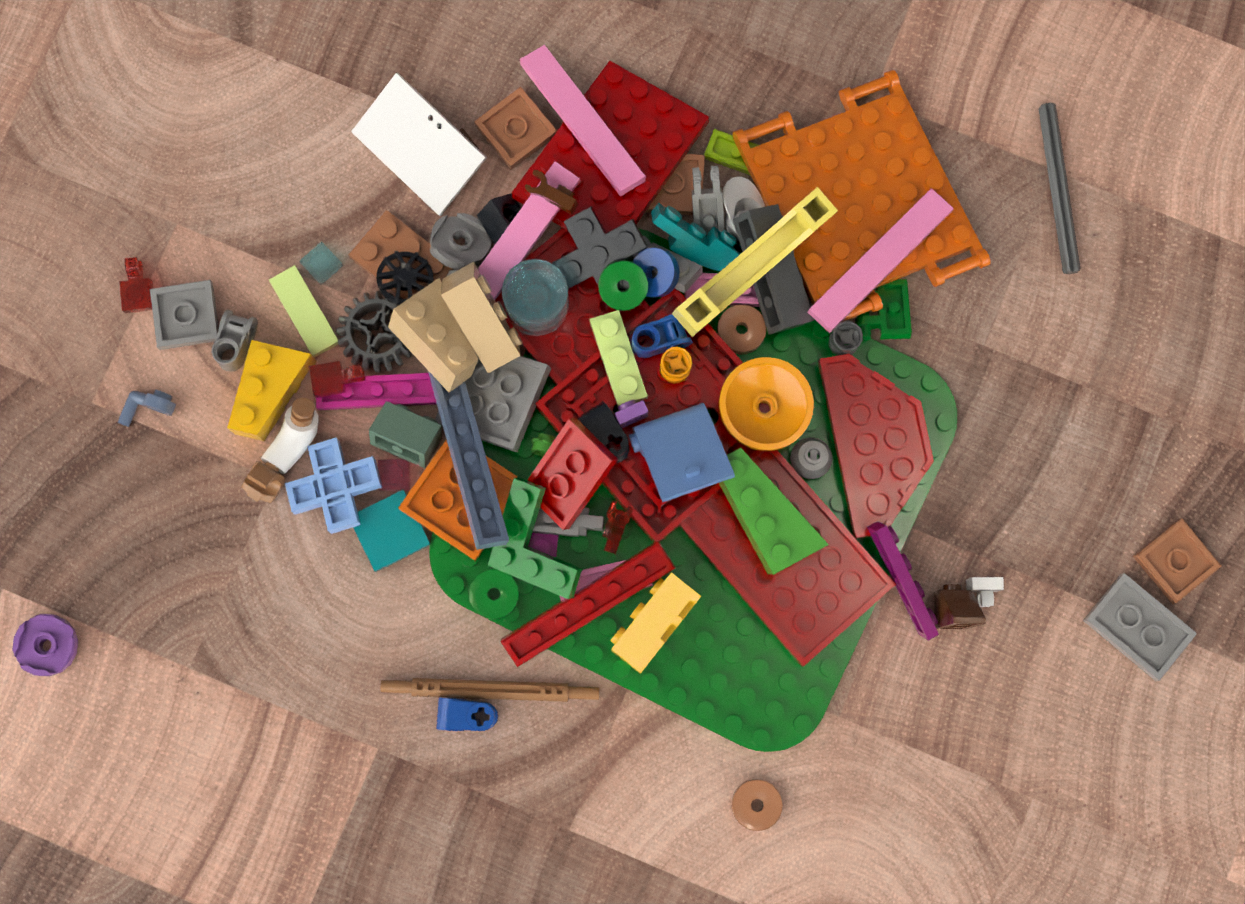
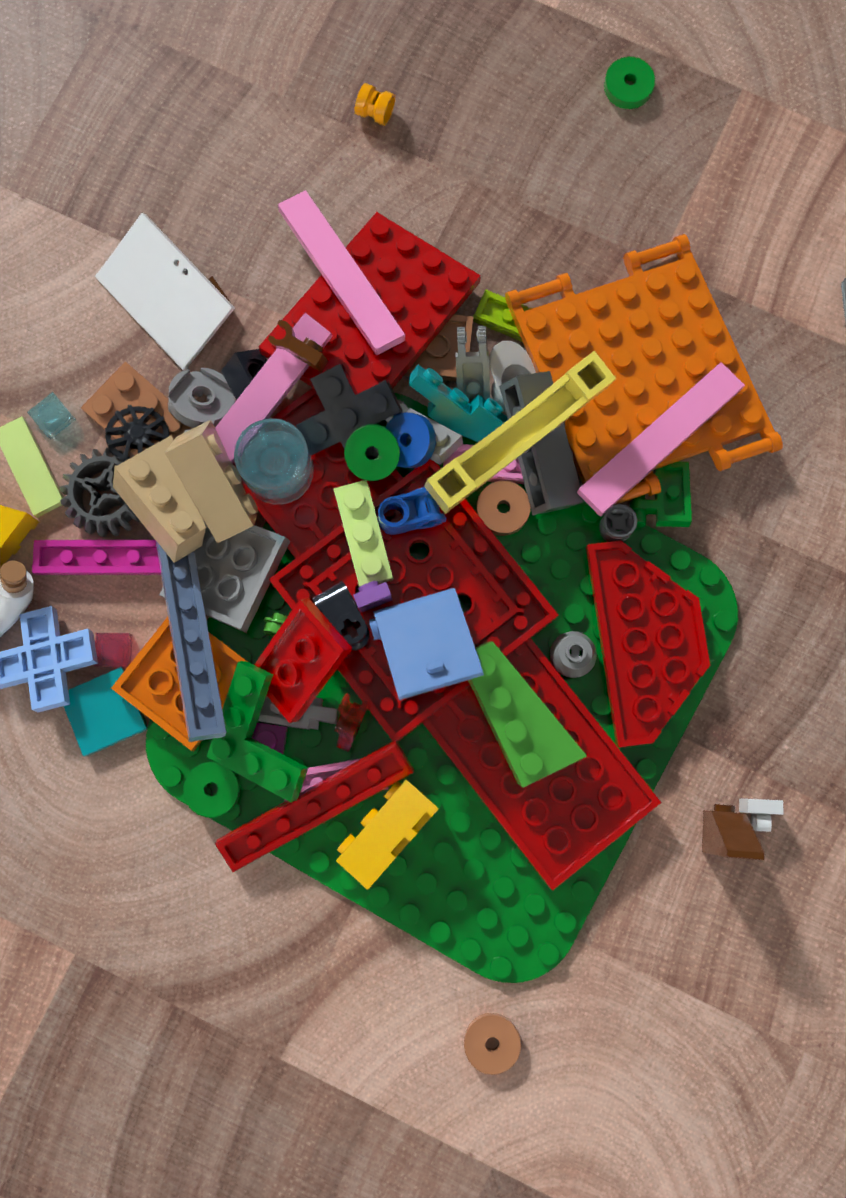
camera: 10 degrees right, 0 degrees up
clear red plate [309,361,366,398] -> none
sand green brick [369,401,442,468] -> none
medium nougat axle [380,678,599,702] -> none
blue piece [436,698,498,731] -> none
nougat plate [474,87,557,170] -> none
light orange wheel [660,347,692,383] -> none
light orange dish [719,357,814,451] -> none
magenta plate [867,521,939,641] -> none

